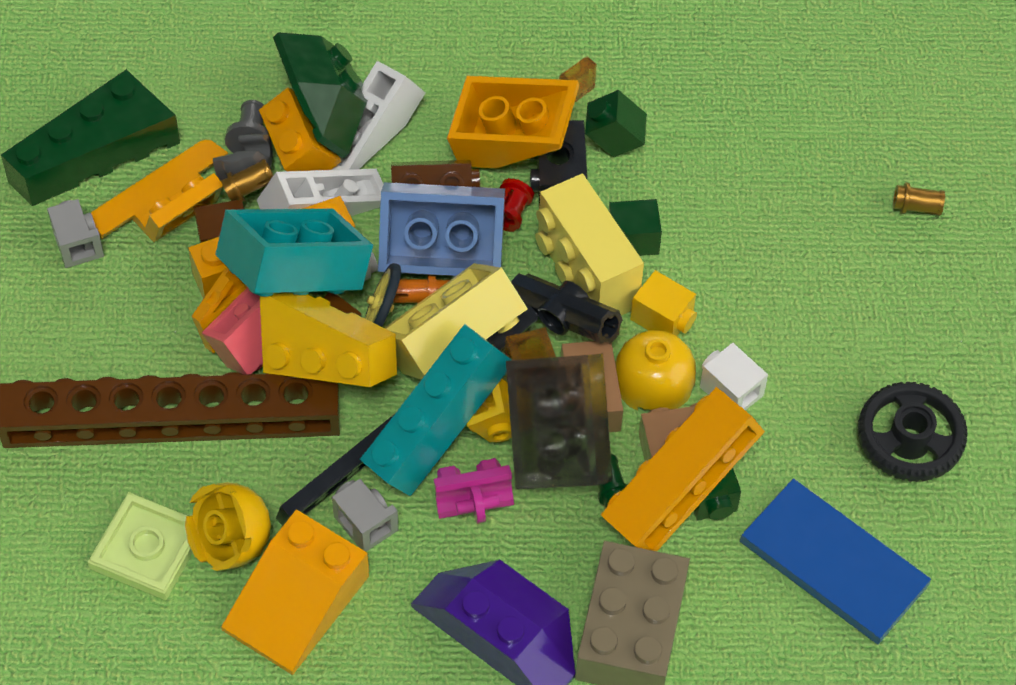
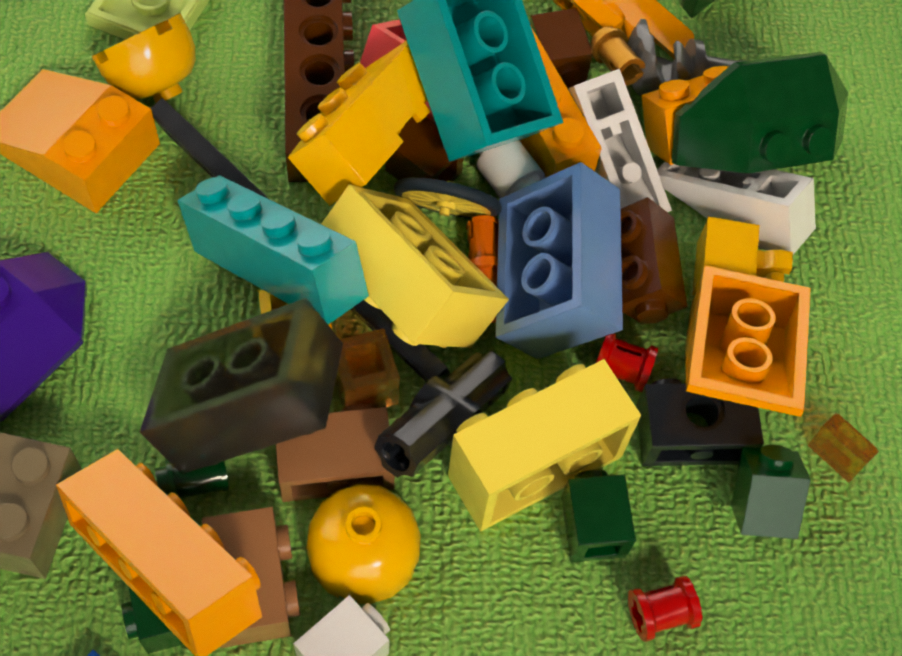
camera: 85 degrees right, 5 degrees up
light grey brick [332,479,398,552] -> none
dark pink hips [433,458,514,524] -> none
yellow brick [630,270,697,336] -> none
none -> red bush [628,575,703,642]
none -> yellow brick [692,216,793,295]

